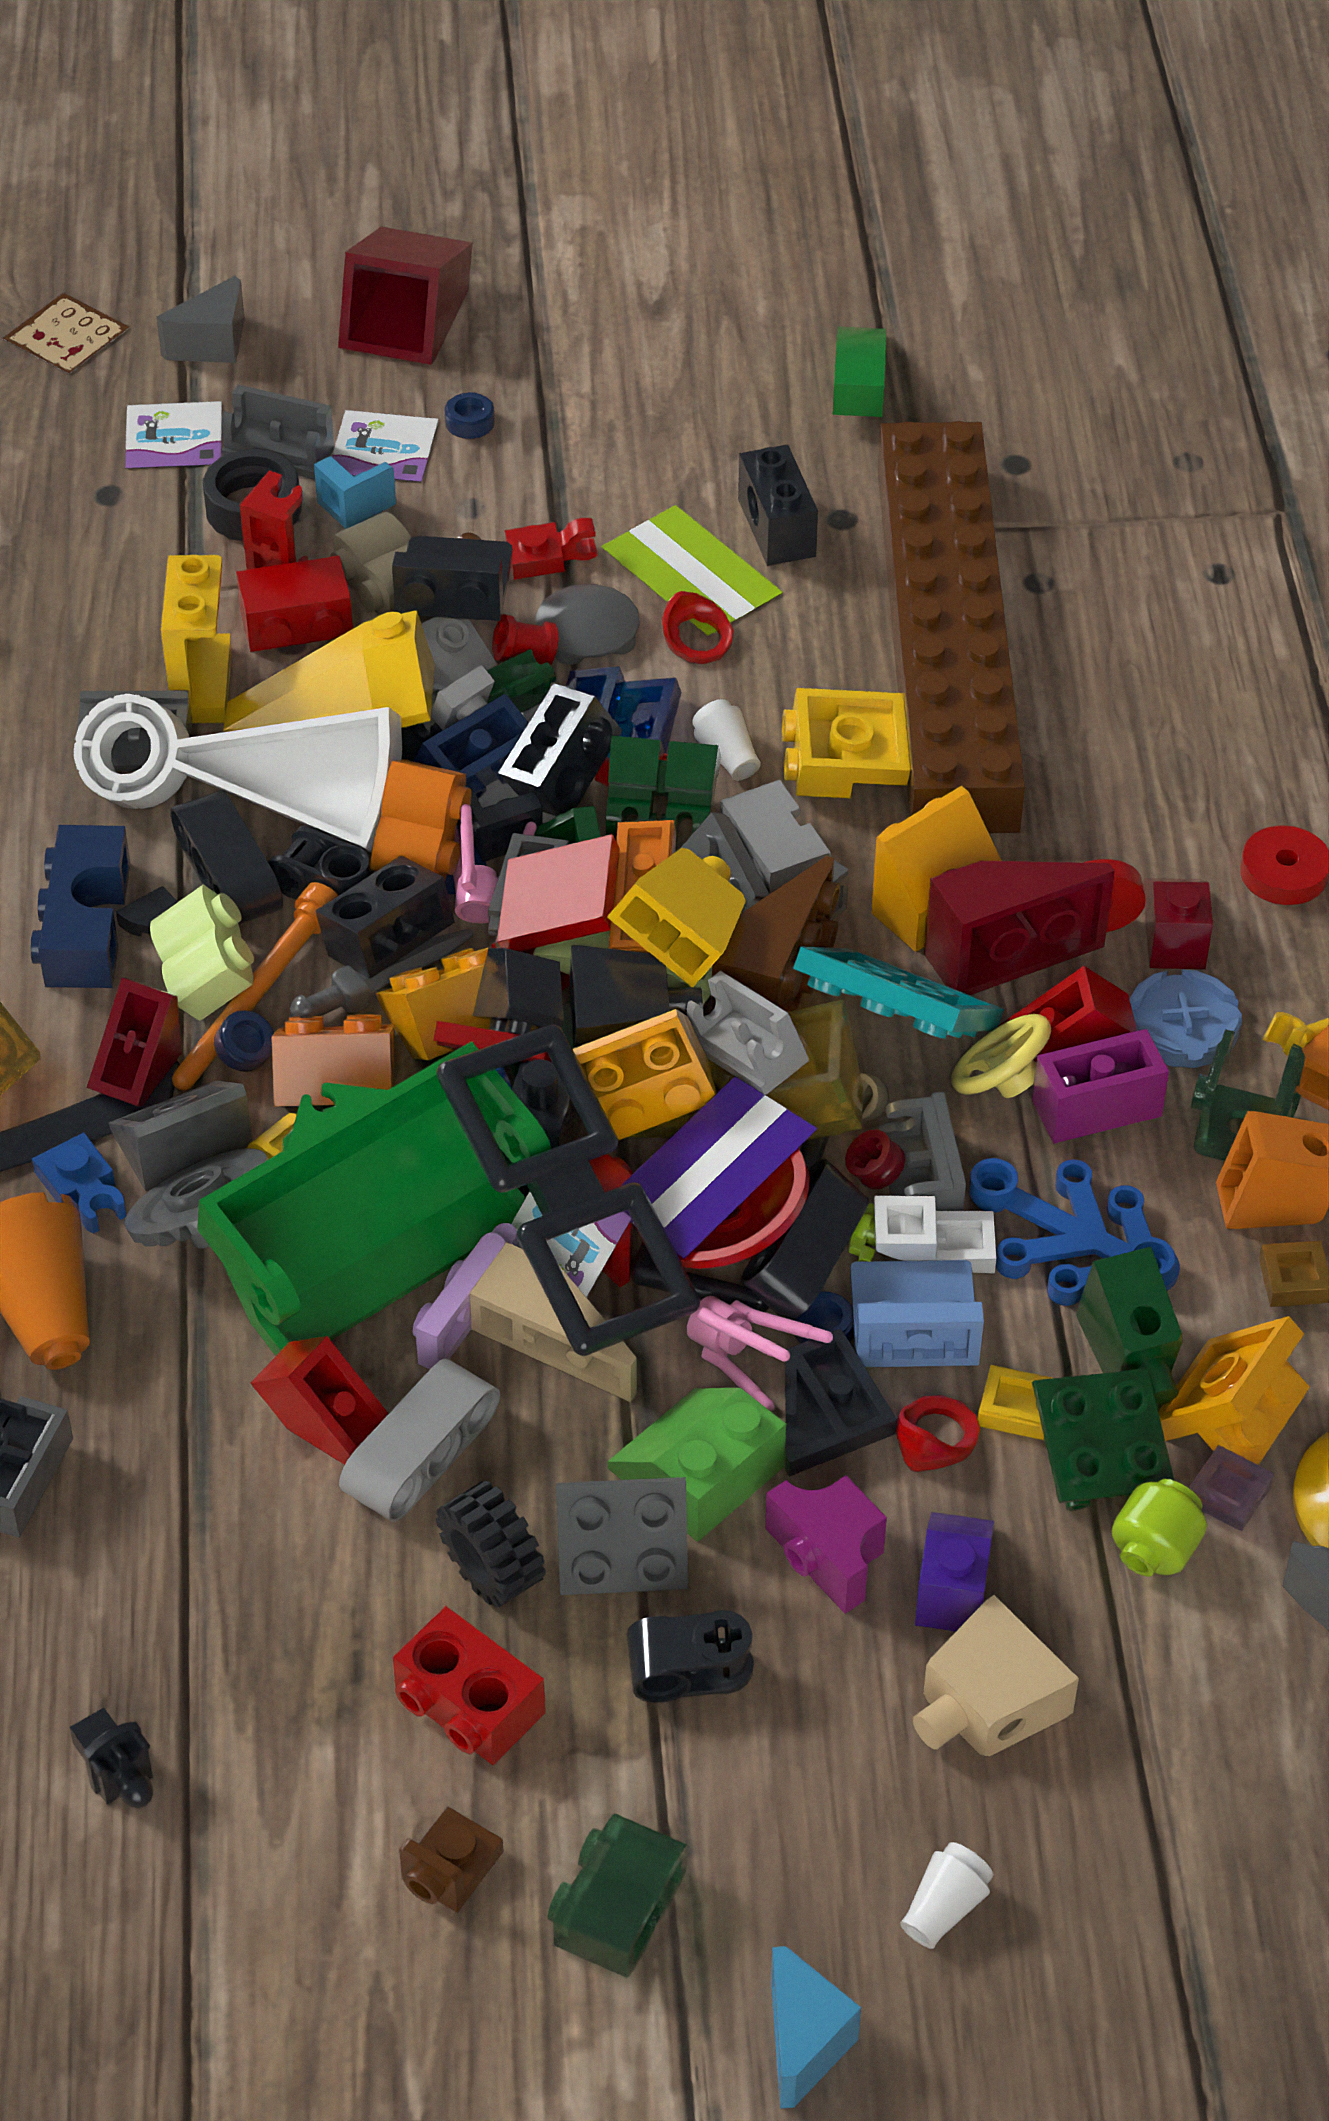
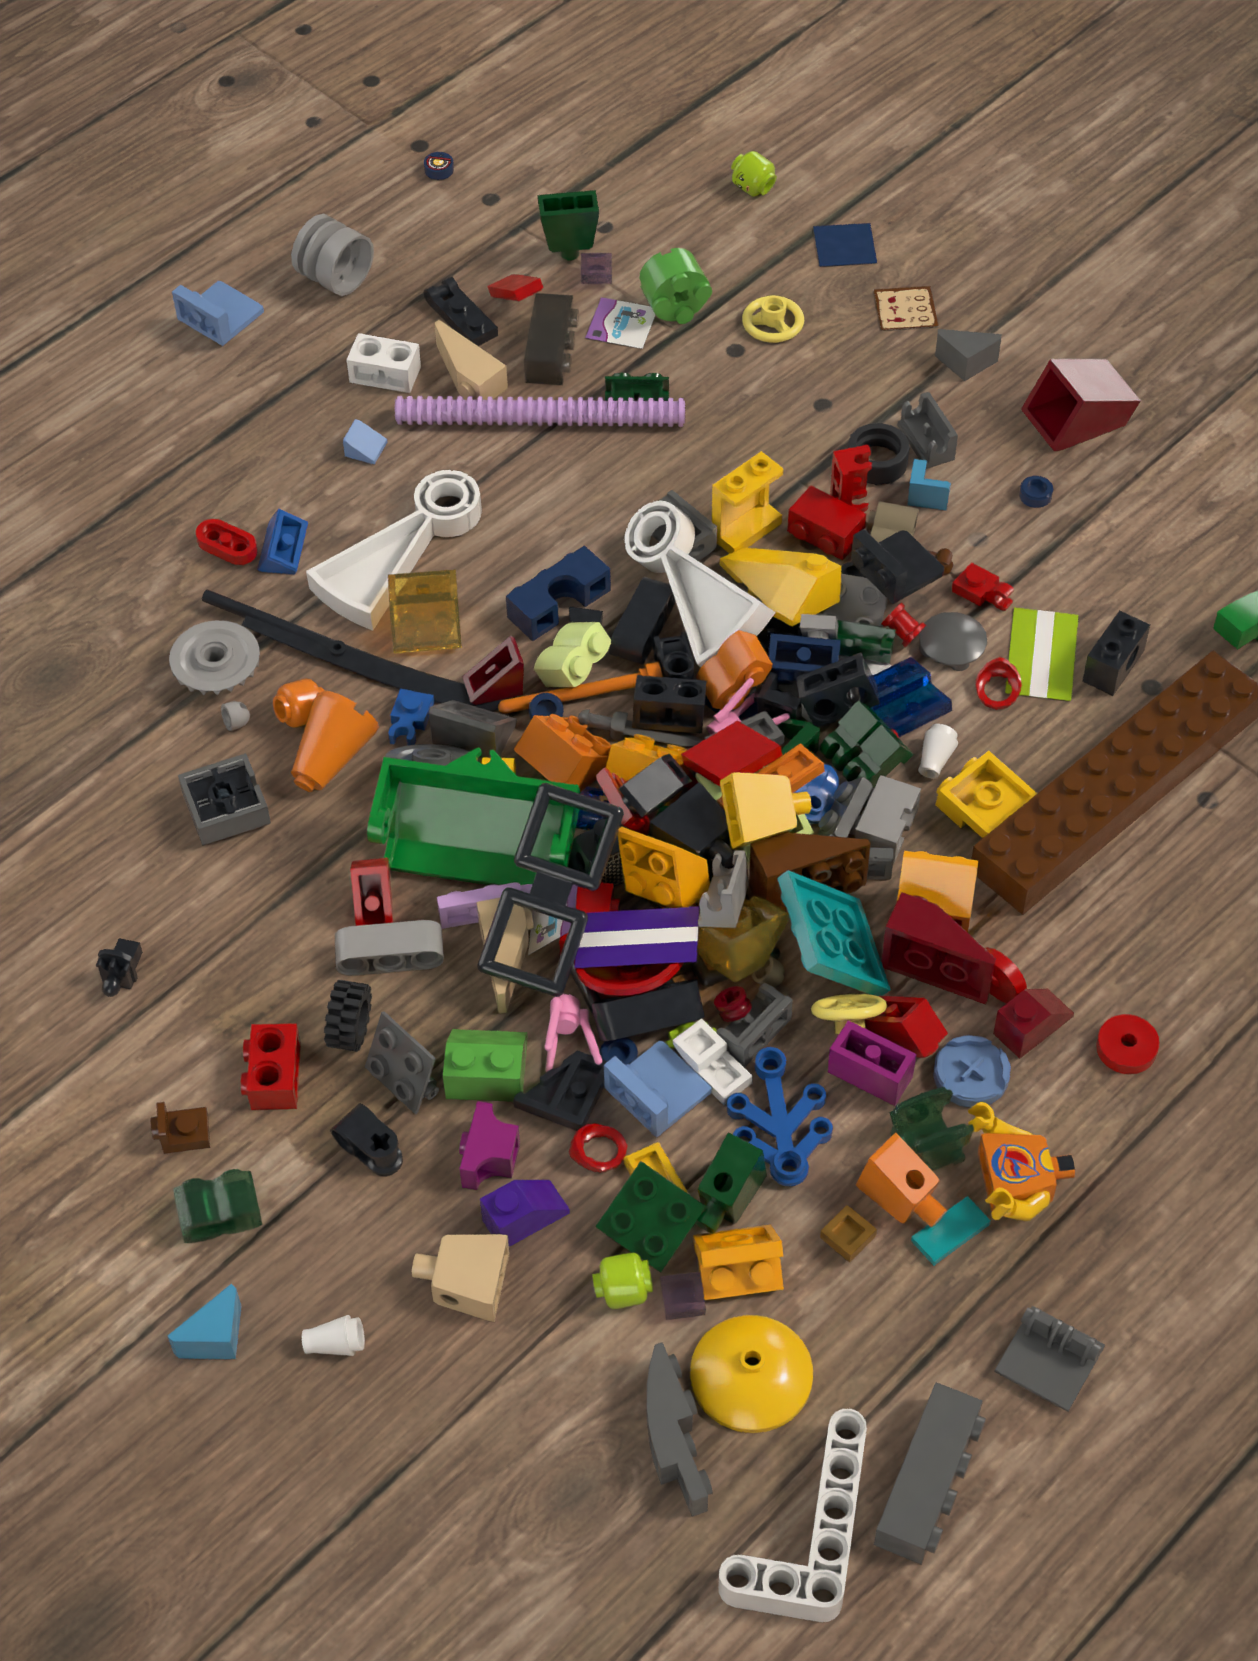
camera: 50 degrees right, 5 degrees up
sticker [125,401,221,468] -> none
sticker [332,410,438,482] -> none

